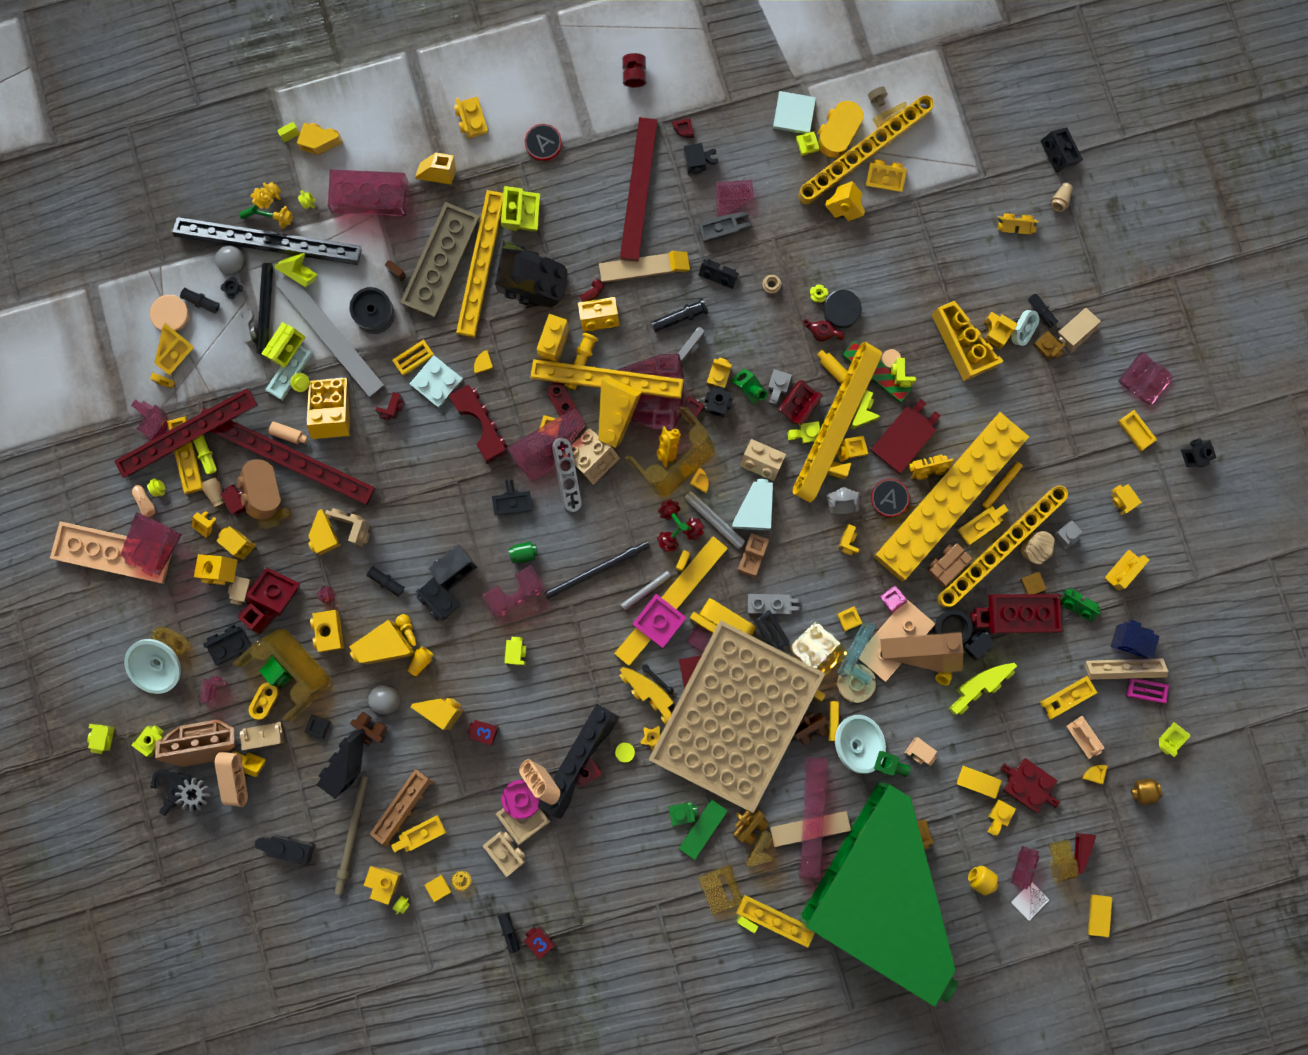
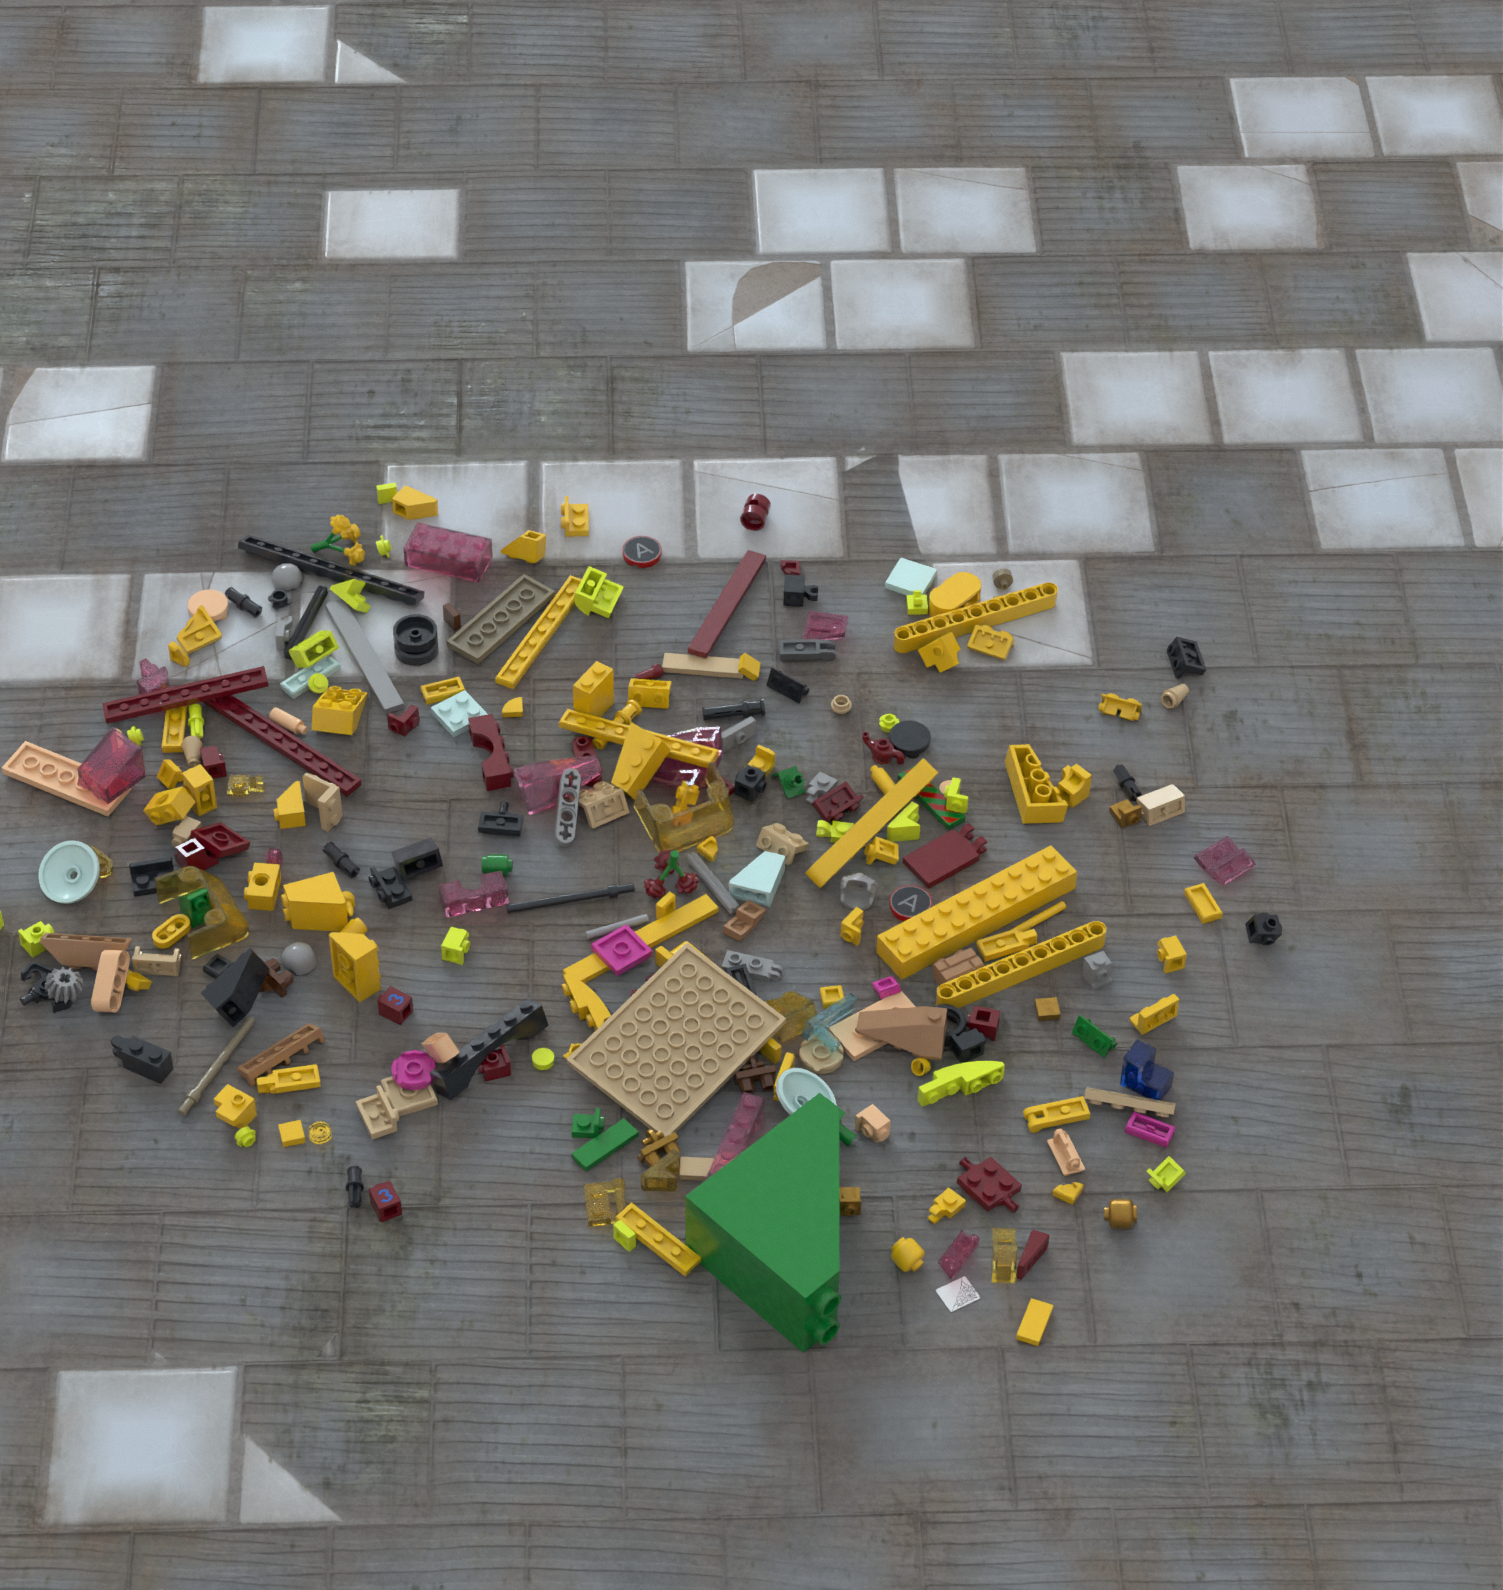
camera: 15 degrees right, 35 degrees down
clear pink bracket [199,676,227,703] -> none
medium nougat brick [237,459,281,520] -> none
black slope [495,240,568,308] -> none
yellow slope [827,461,851,479] -> none
yellow hinge [909,454,954,480] -> none
yellow slope [956,766,1002,799] -> none
dark red tile [988,594,1063,634] -> none
light aqua plate [1011,310,1039,346] -> none
tan hair [1020,531,1055,564] -> none

